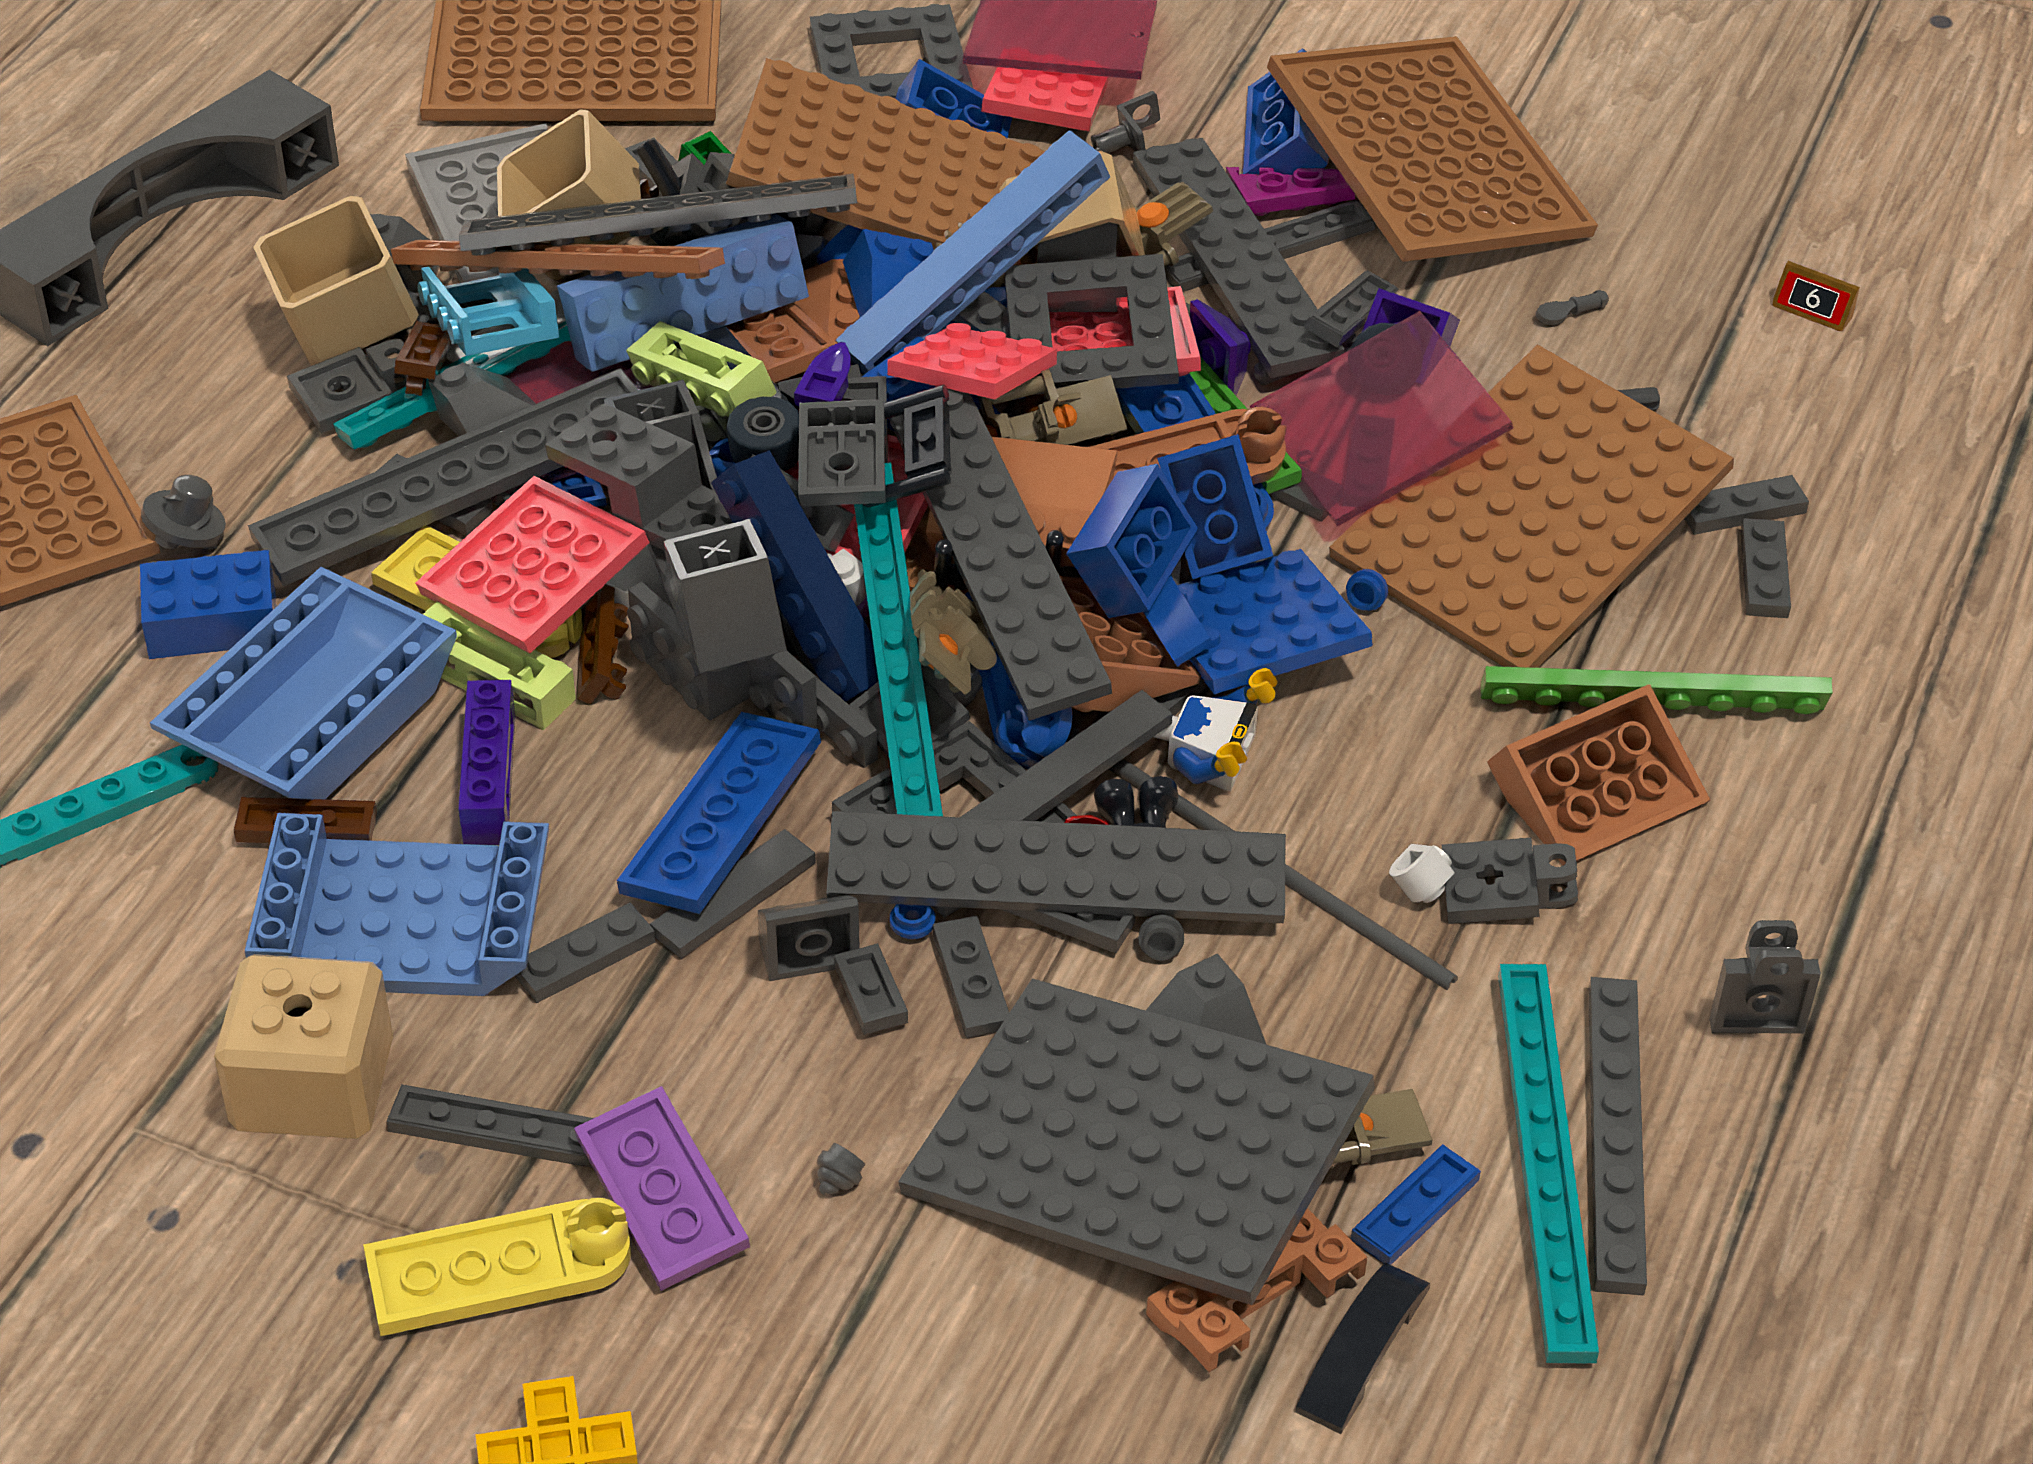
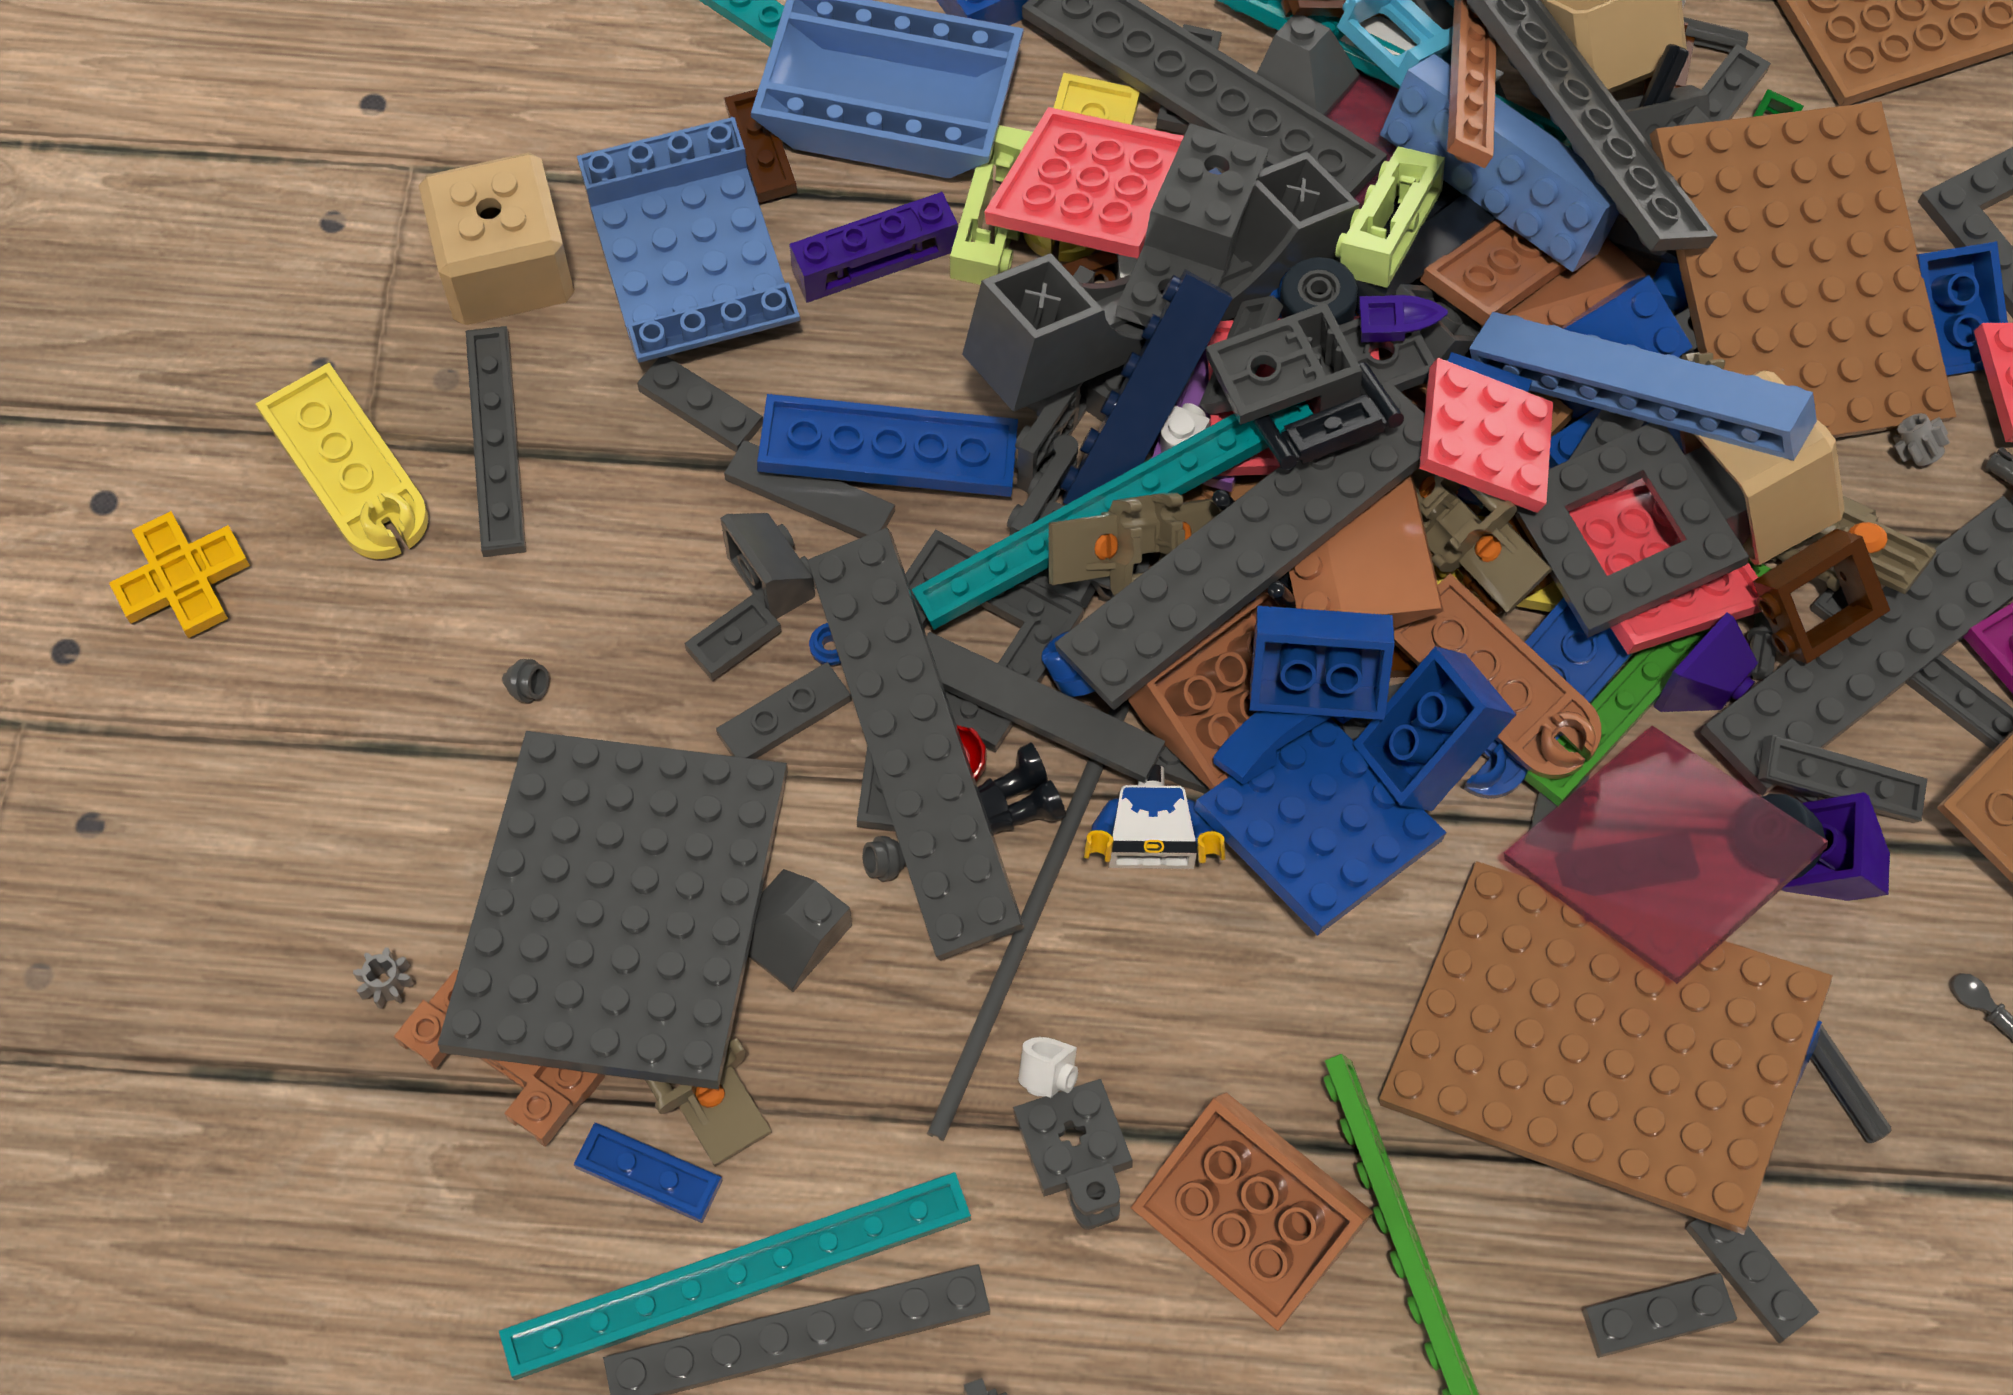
camera: 70 degrees right, 20 degrees up
medium lavender plate [574,1086,750,1291] -> none
black slope [1296,1263,1430,1434] -> none
blue plate [1346,569,1388,611] -> none
none -> light grey gear [353,947,414,1009]
none -> reddish brown window [1753,529,1891,664]

